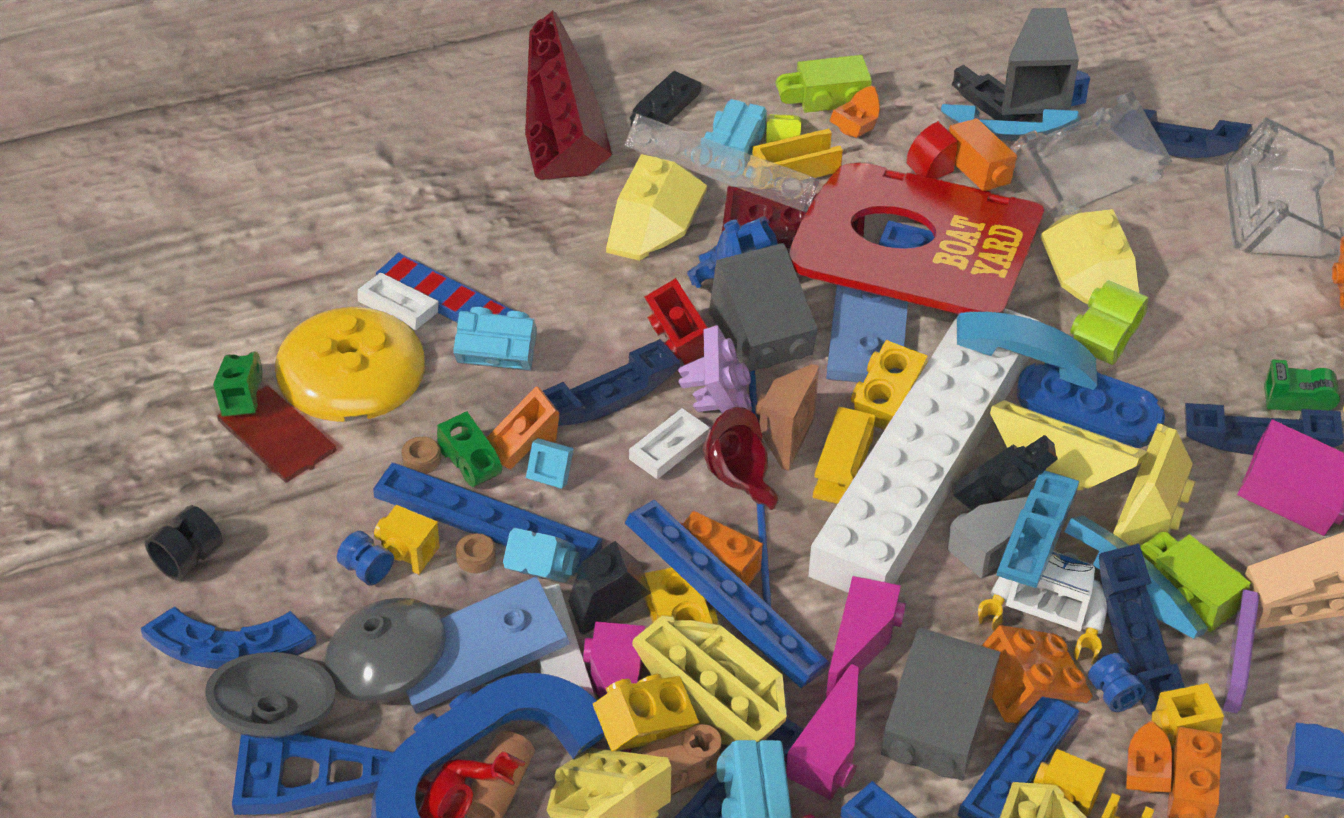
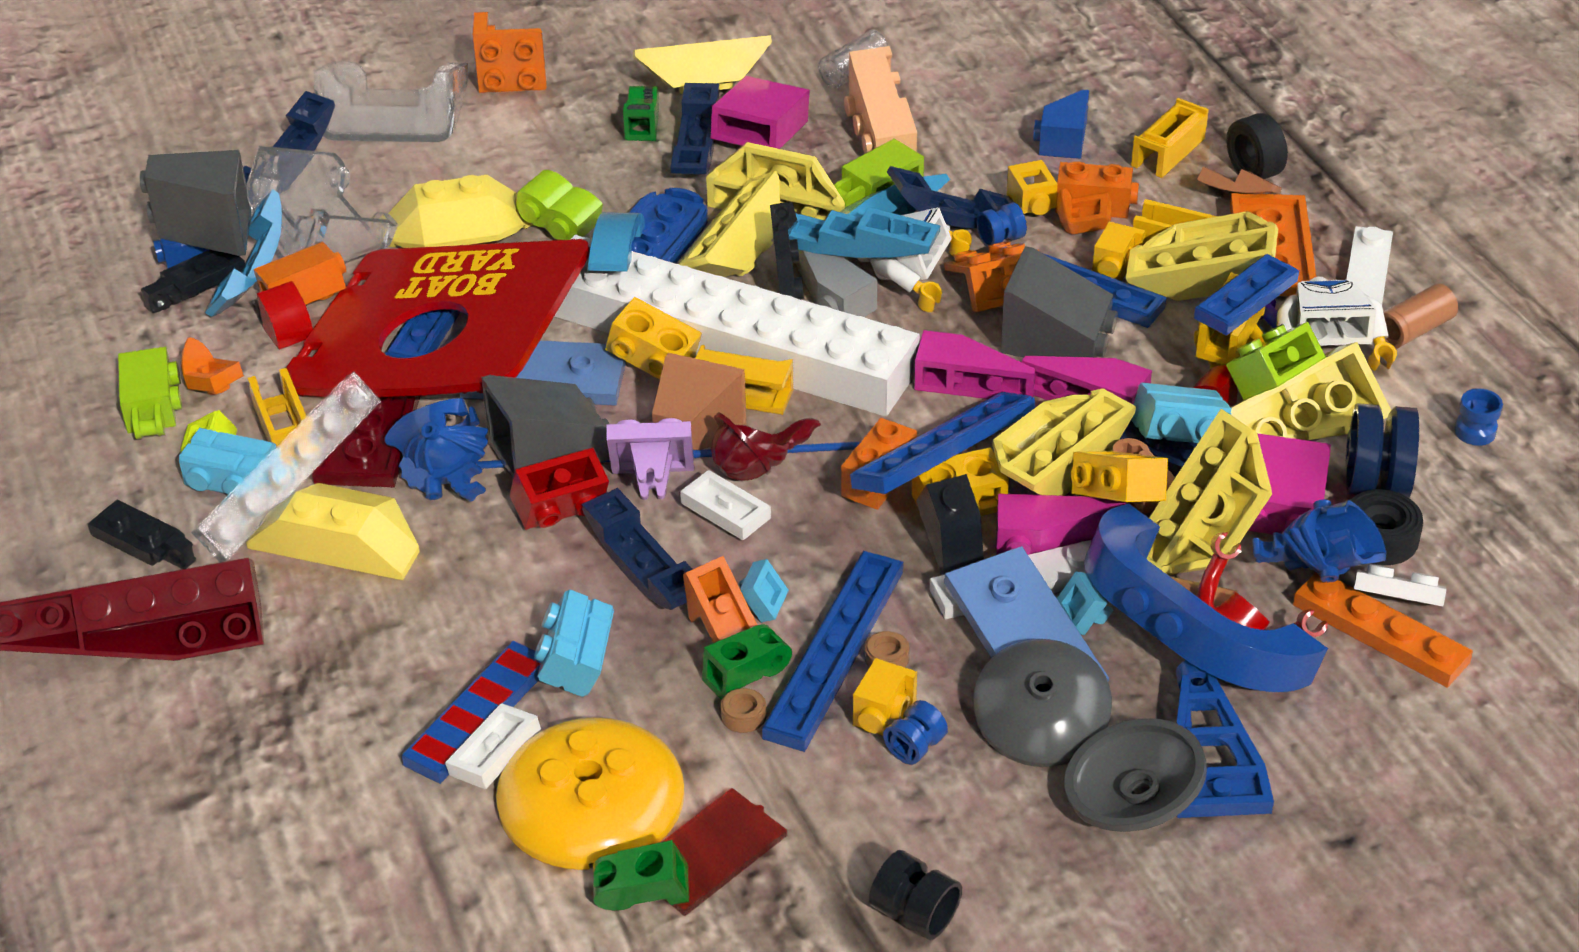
camera: 90 degrees left, 5 degrees down
blue tile [140,606,317,669] -> none
medium azure brick [503,528,579,583] -> none
medium lavender tile [1223,589,1259,713] -> none

